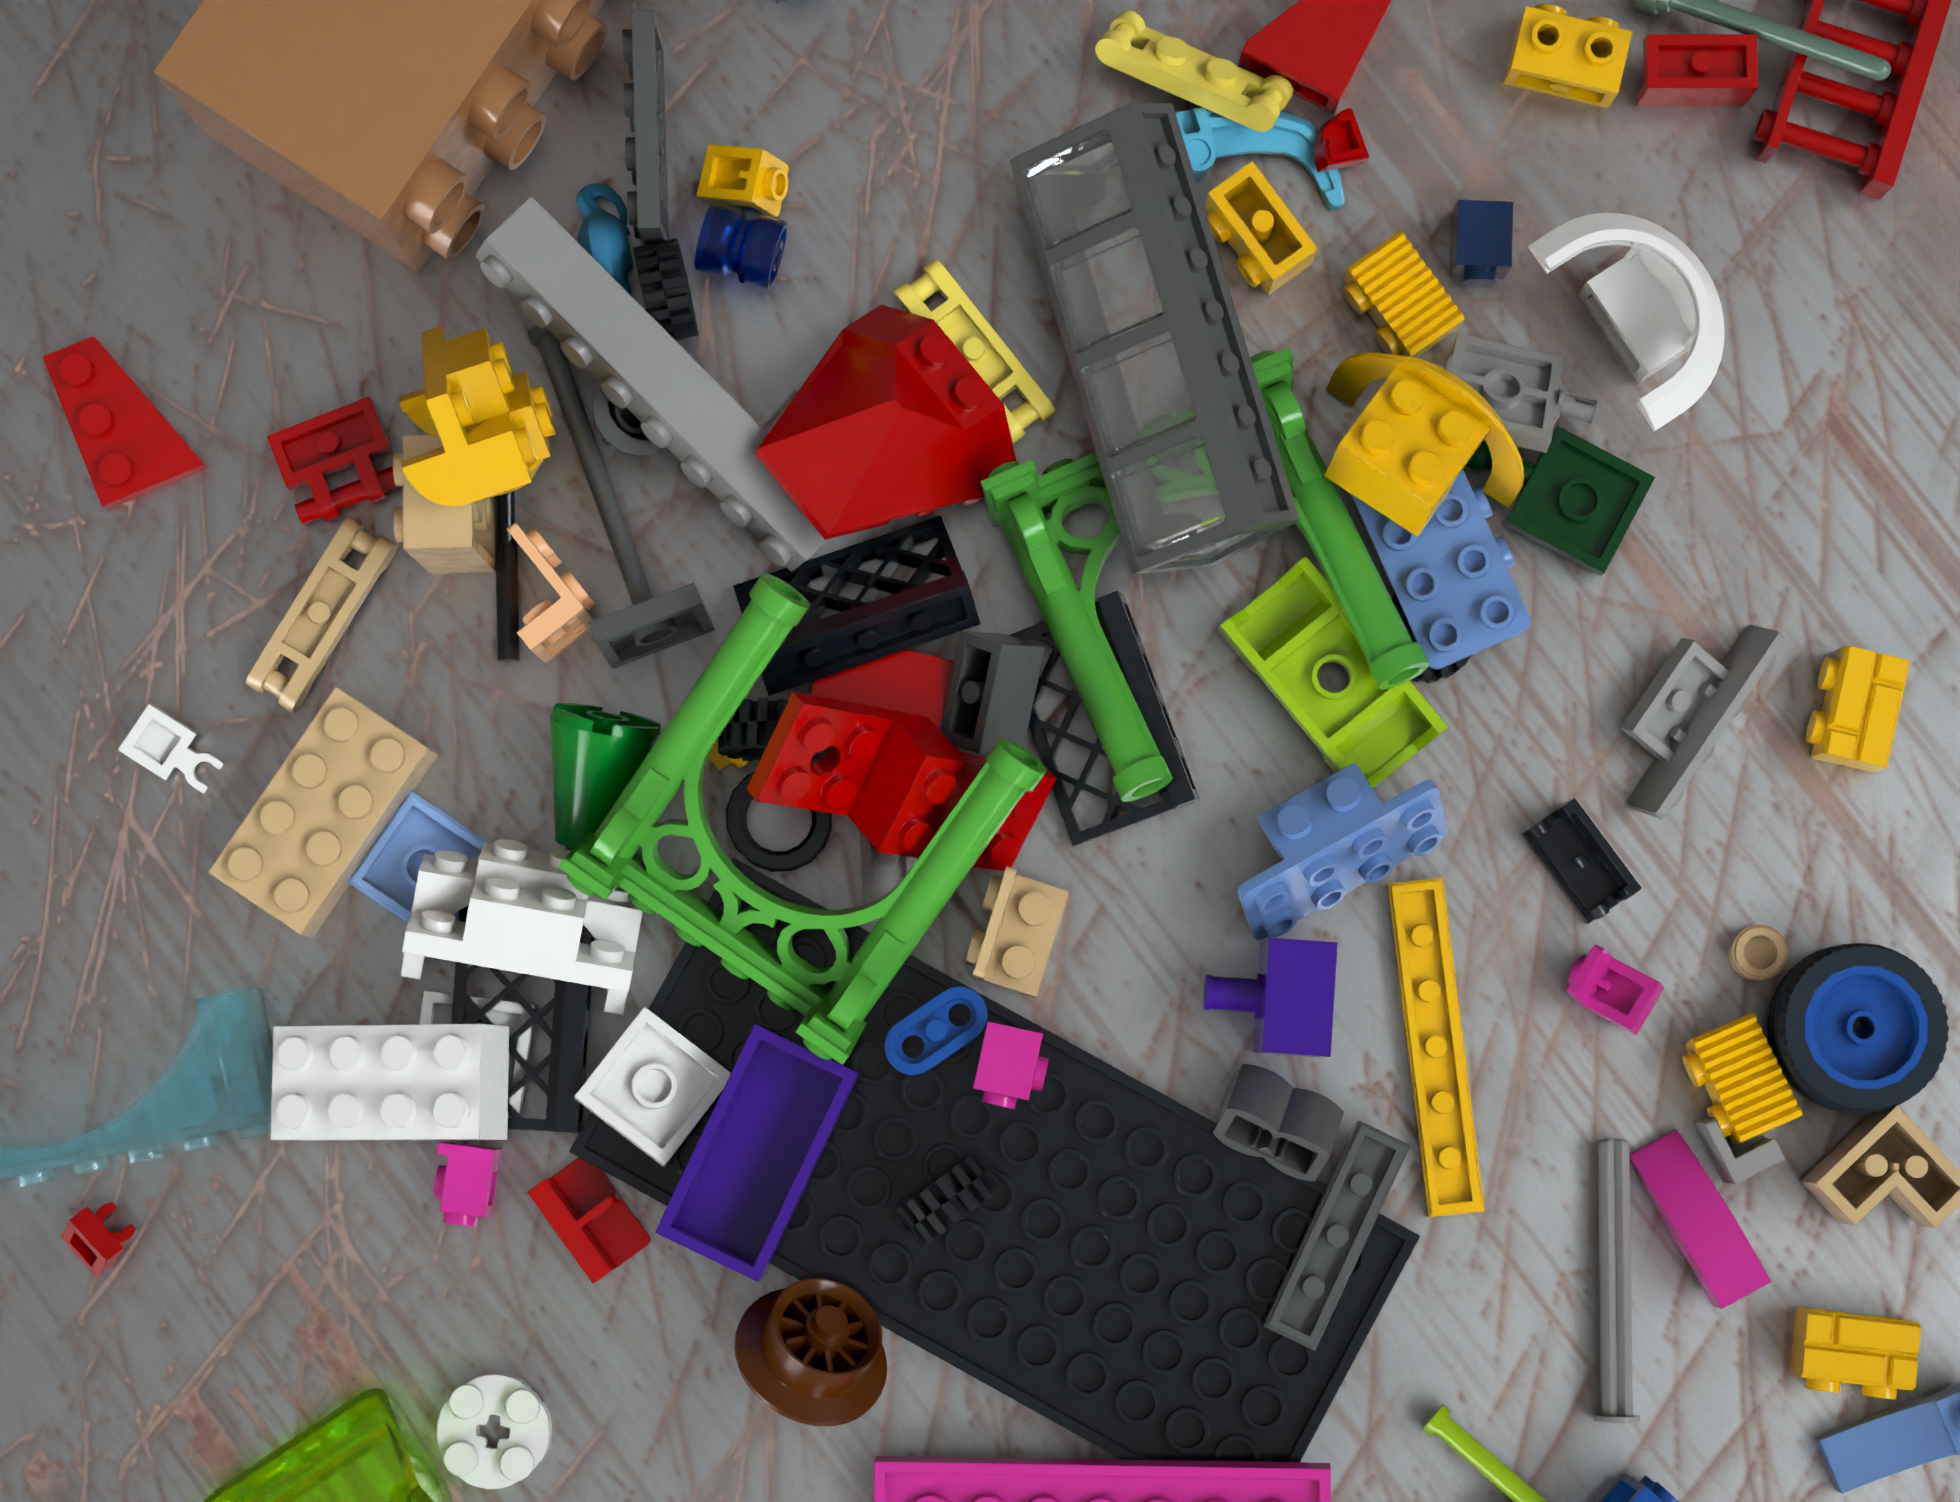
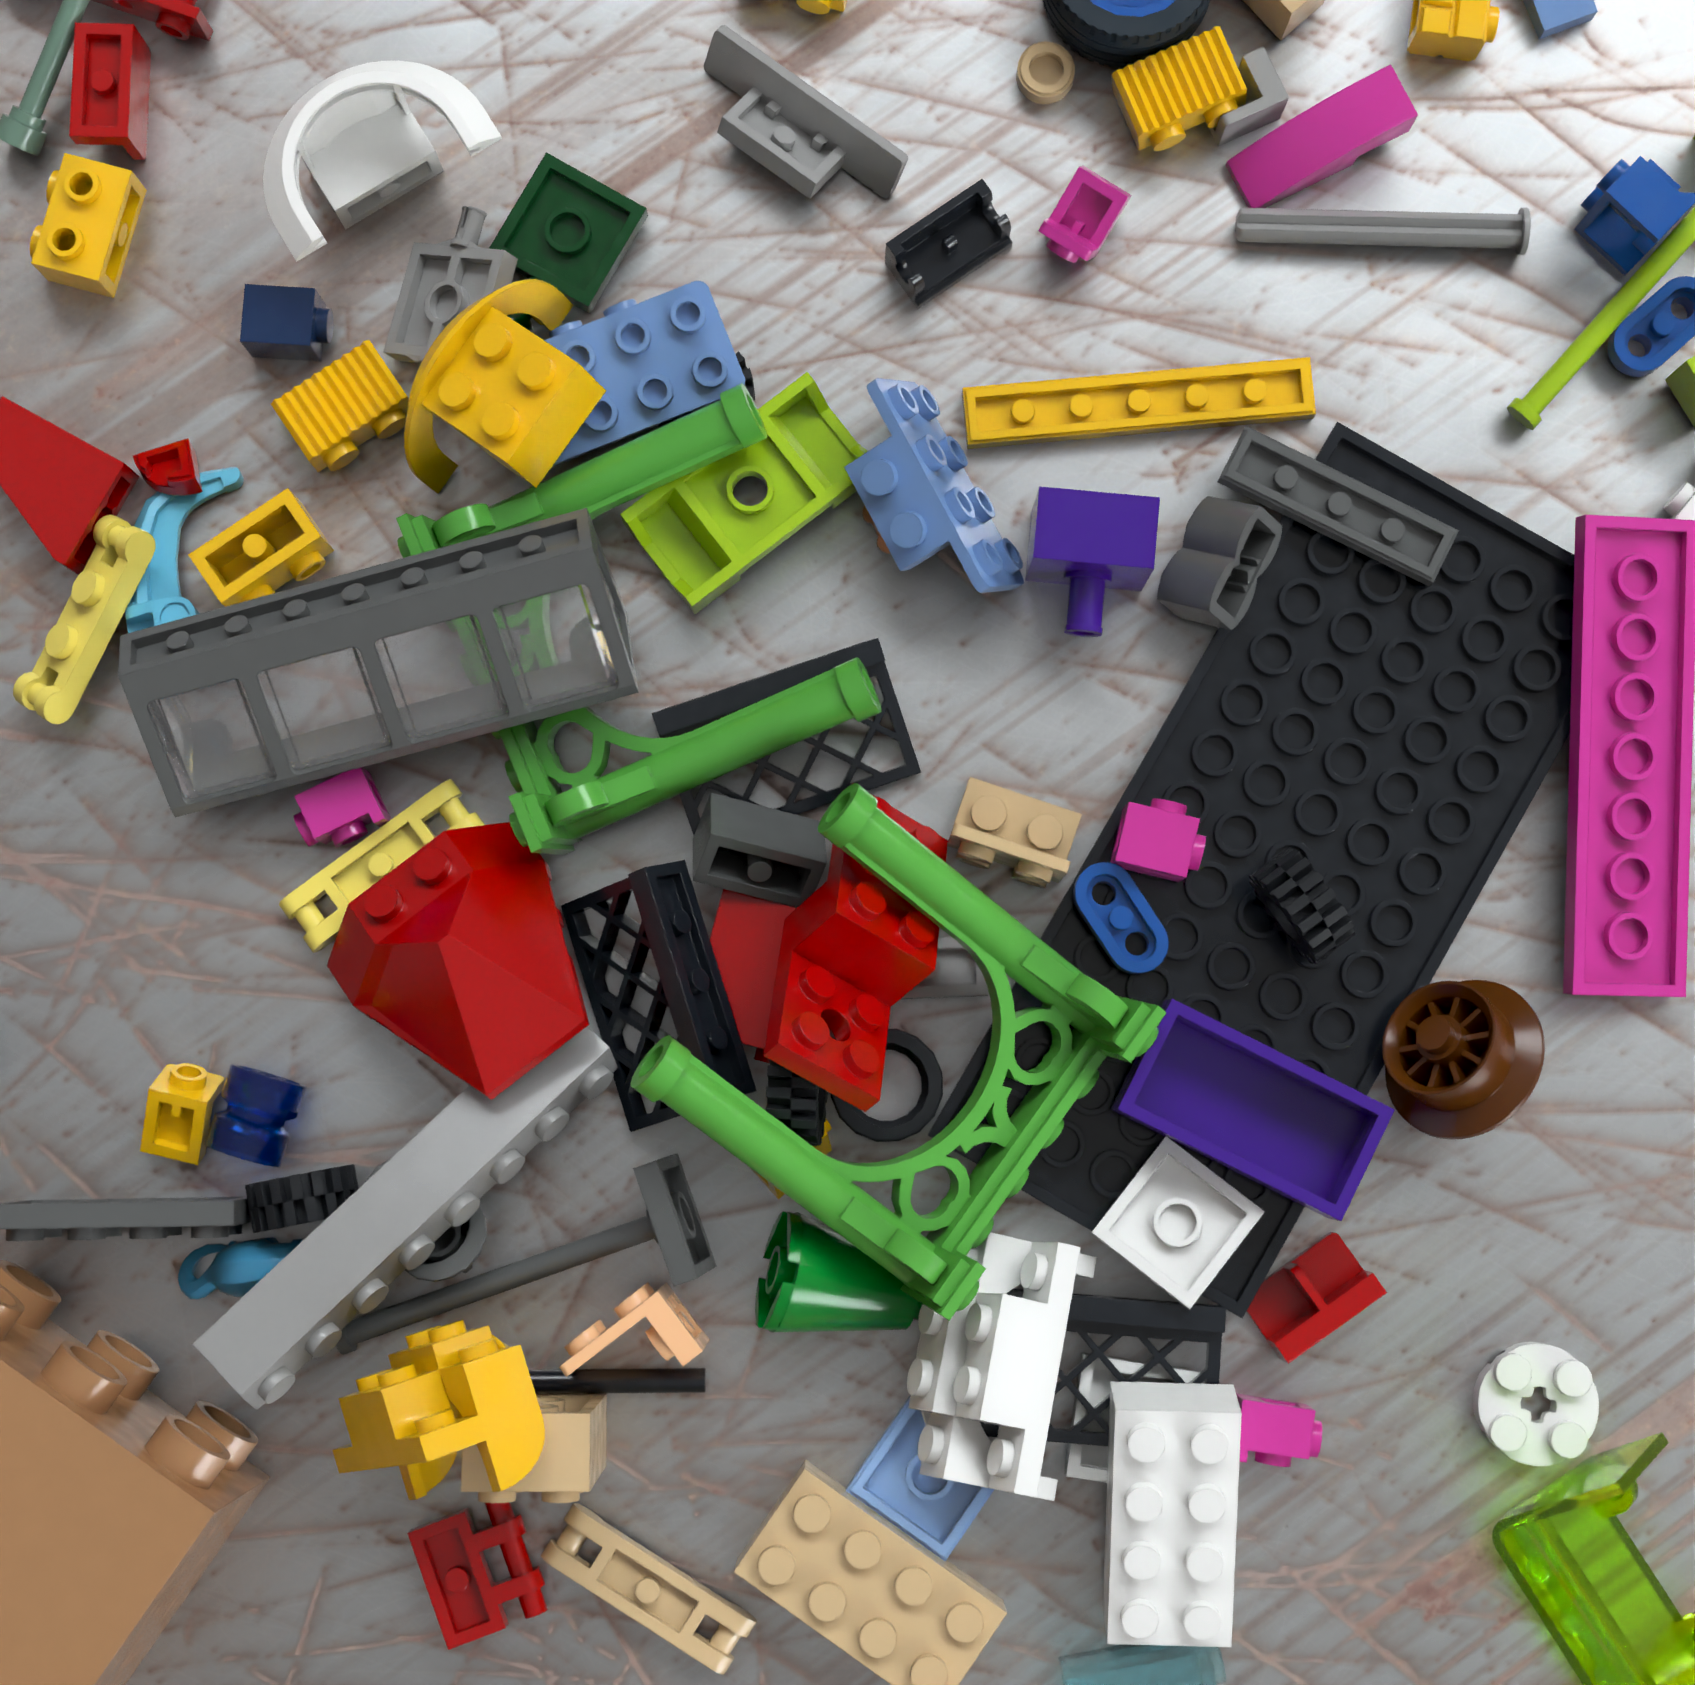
camera: 90 degrees left, 0 degrees up
none -> dark pink brick [293,767,392,847]

